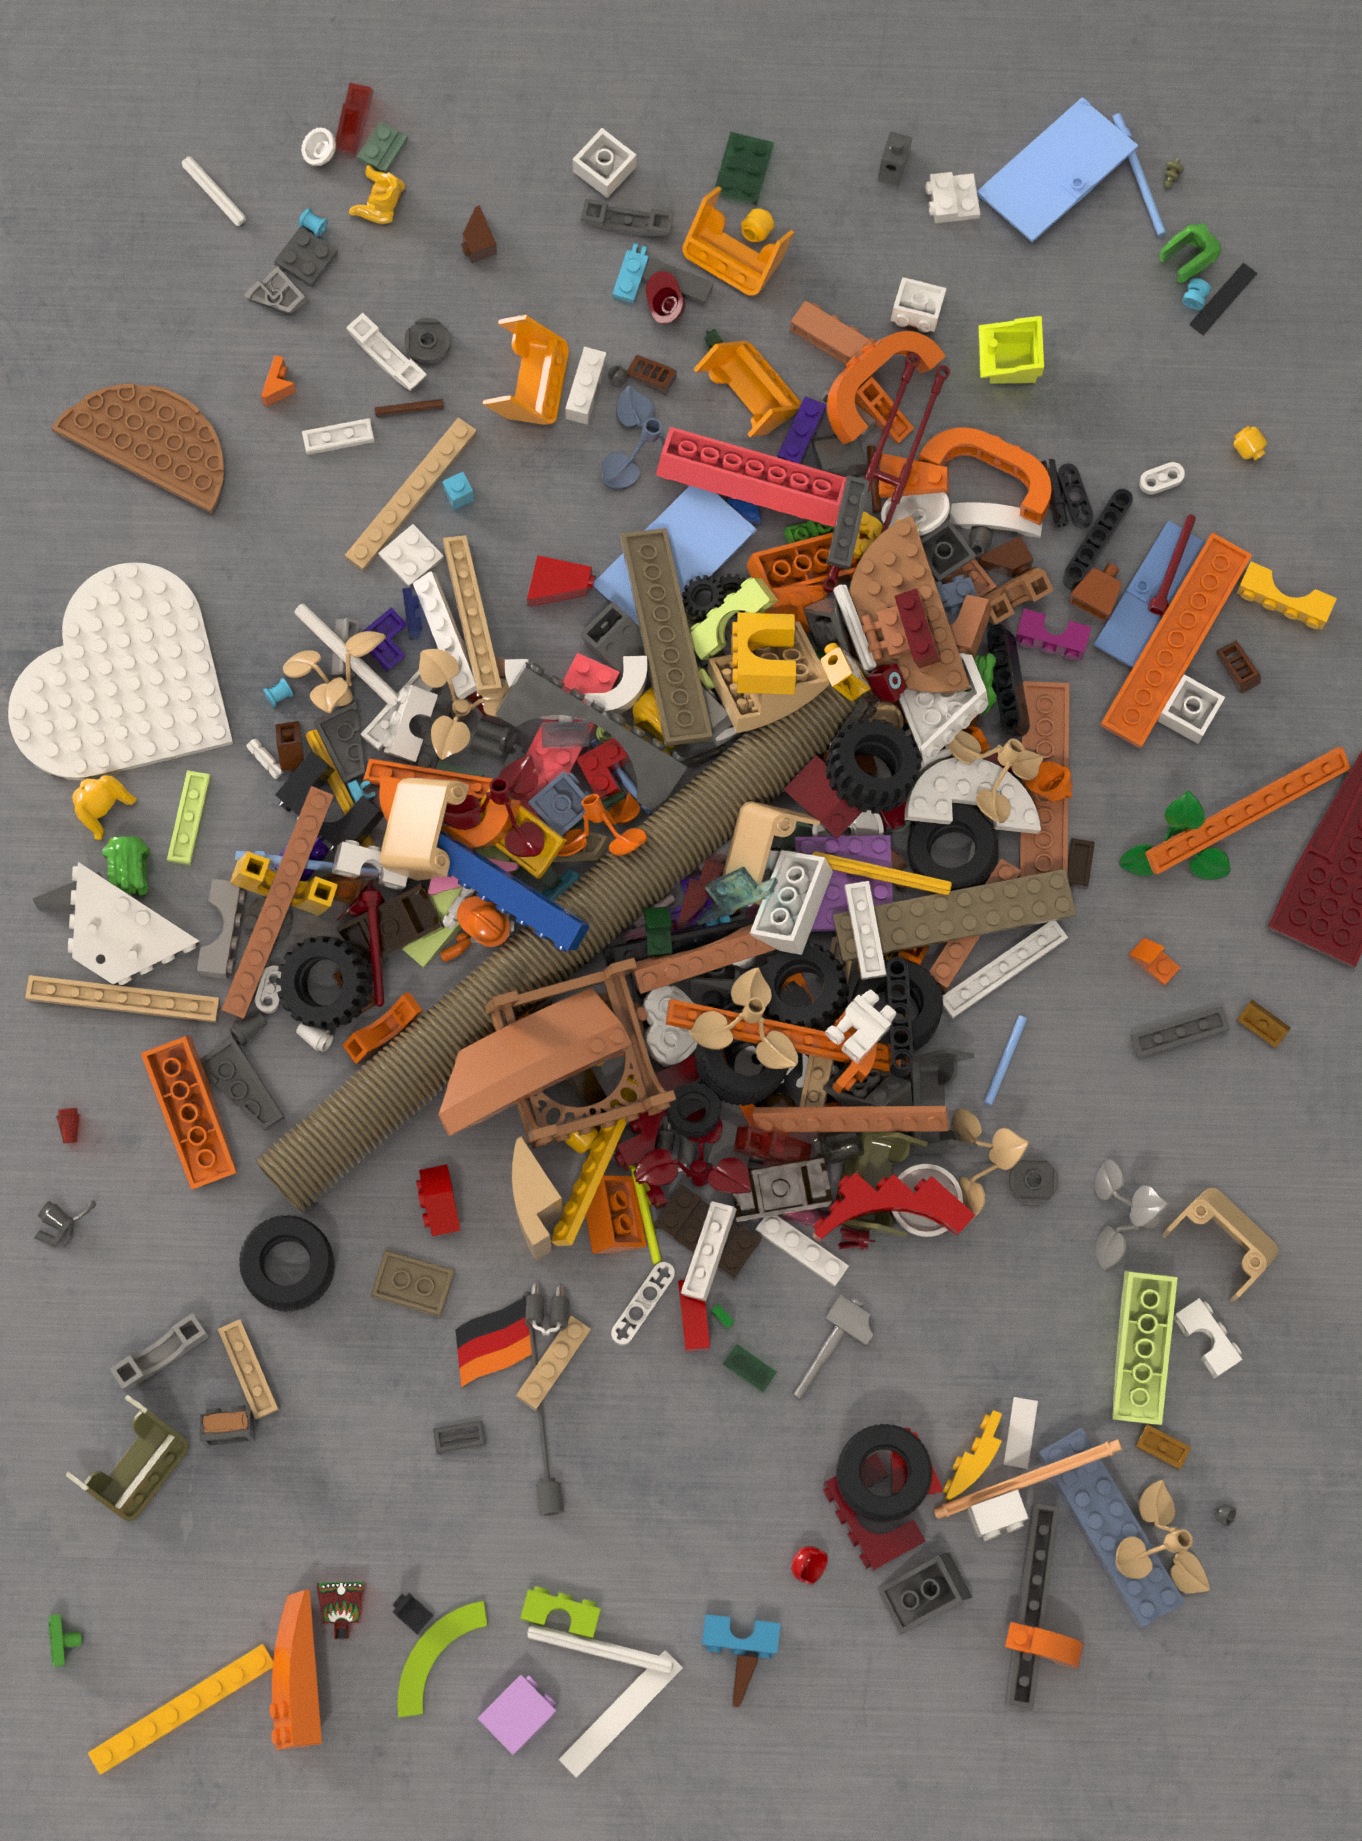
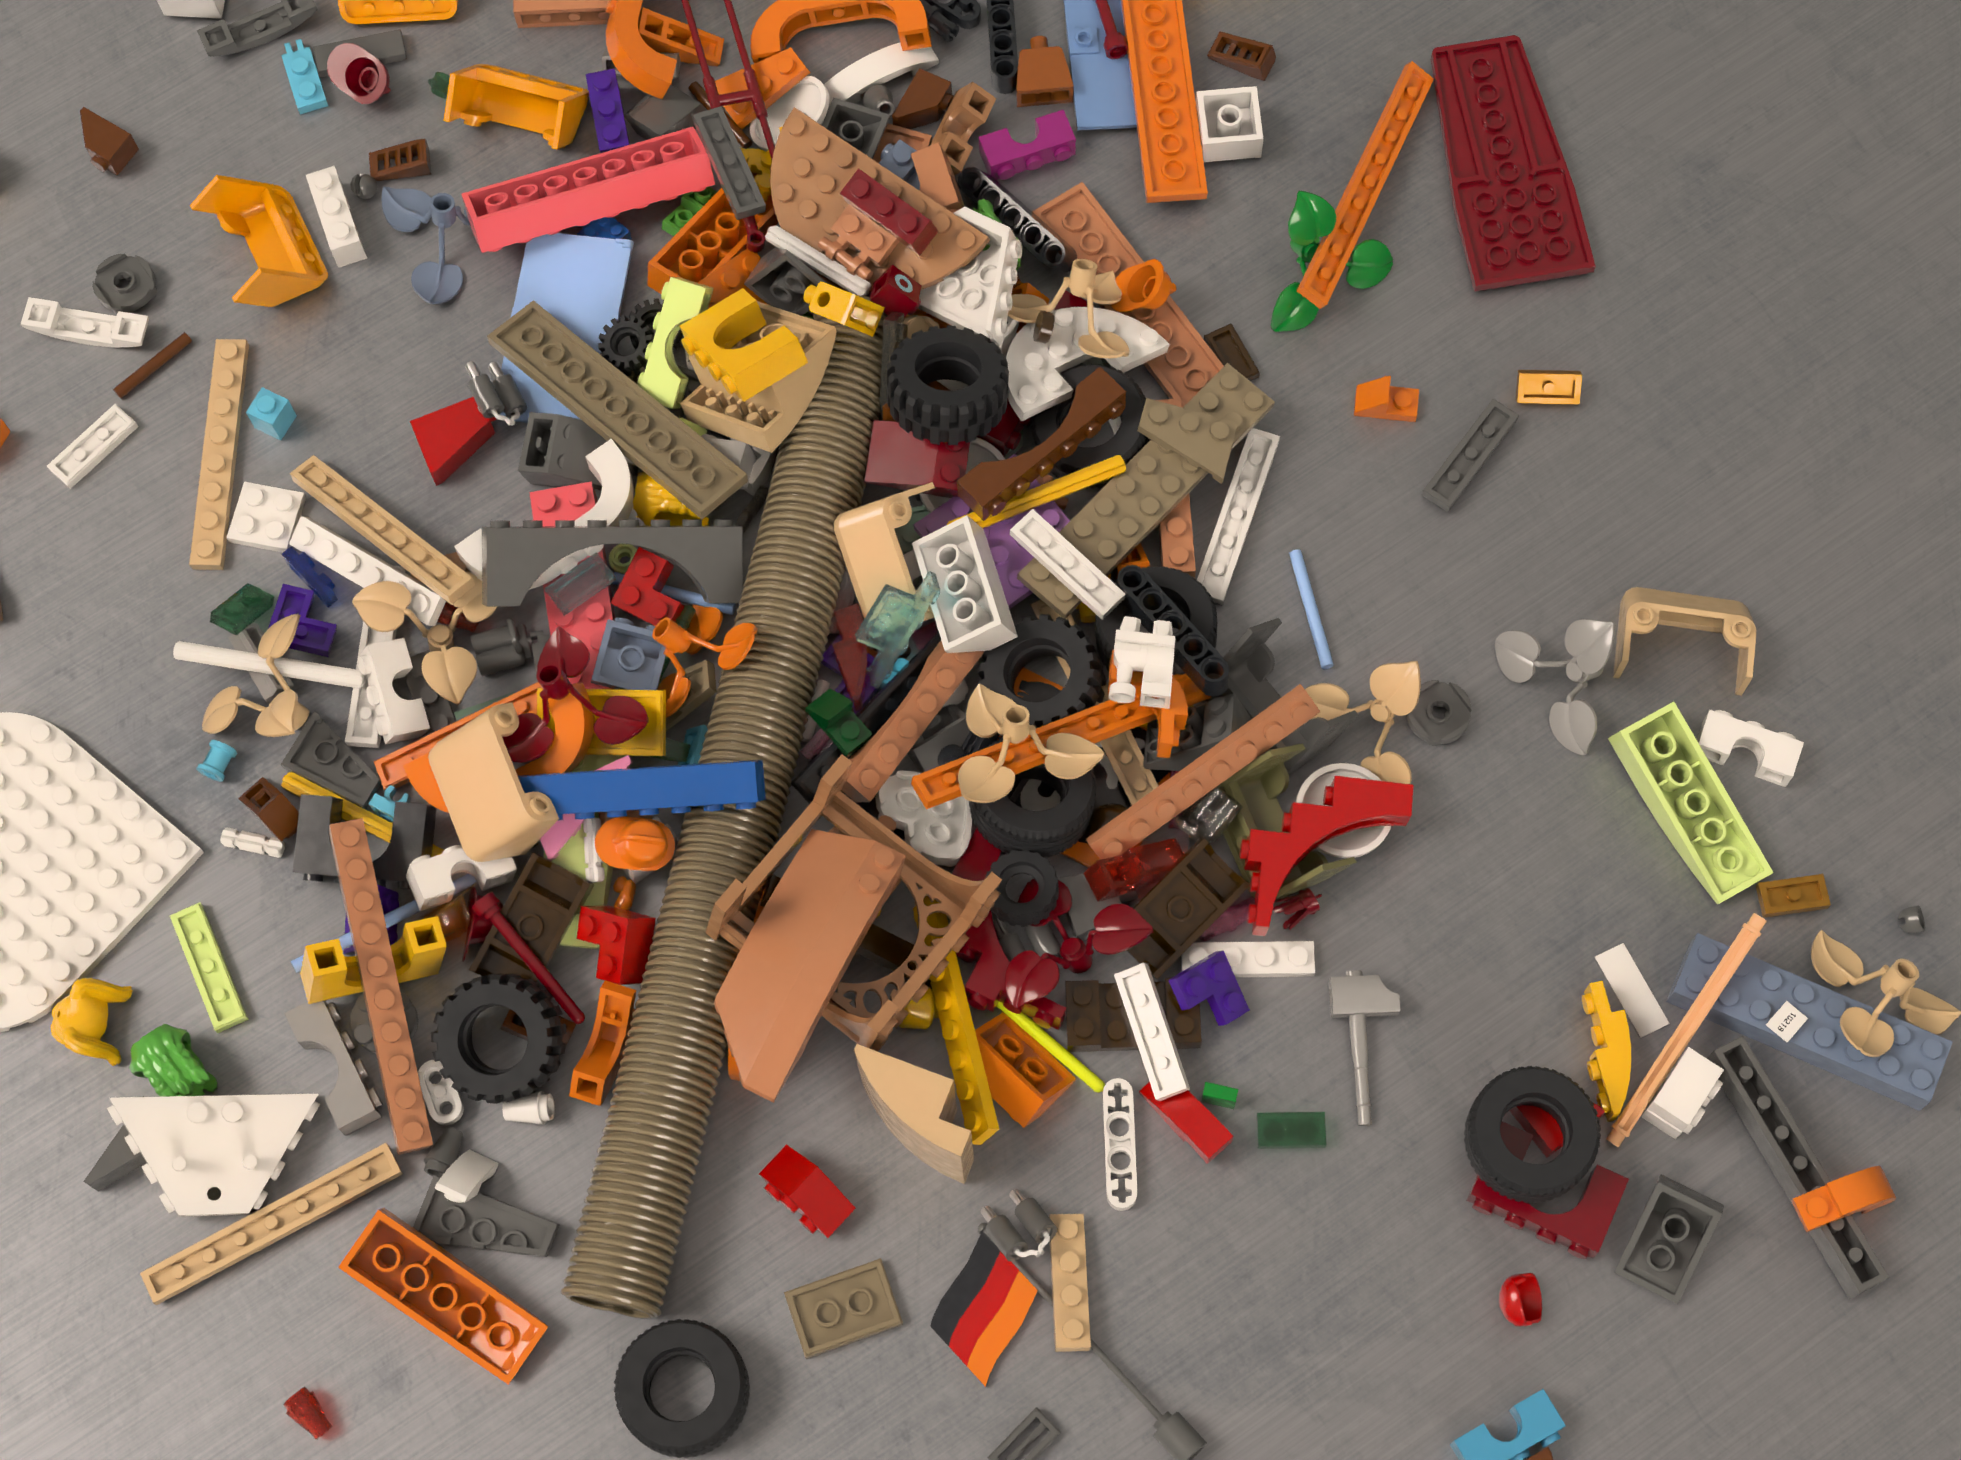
camera: 30 degrees left, 5 degrees down
none -> clear green plate [210,583,274,636]
none -> white slope [435,1149,499,1203]
none -> dark grey piece [465,361,527,426]
none -> red brick [576,905,656,985]
none -> reddish brown arch [957,367,1126,521]
none -> dark brown tile [1033,310,1055,344]
none -> dark tan wing [1137,398,1238,484]
none -> dark purple plate [1168,950,1250,1026]
none -> white sticker [1766,1001,1808,1042]

